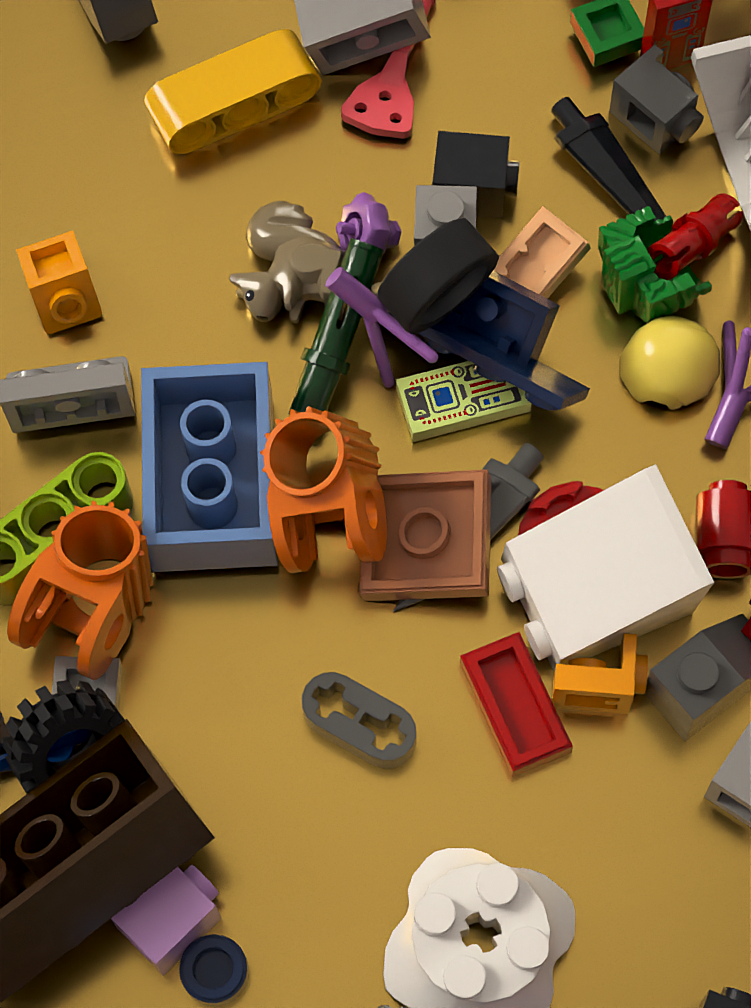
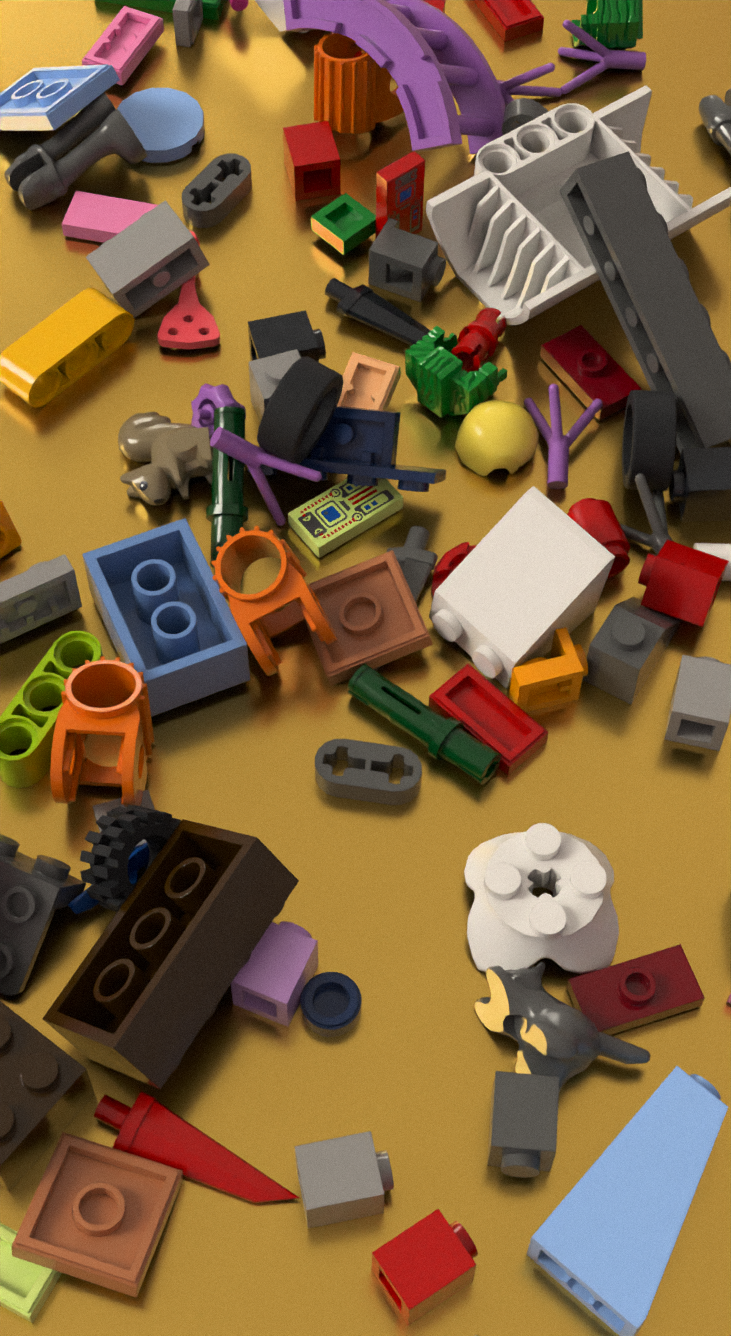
camera: 25 degrees left, 10 degrees down
none -> dark green pin [348,664,501,785]

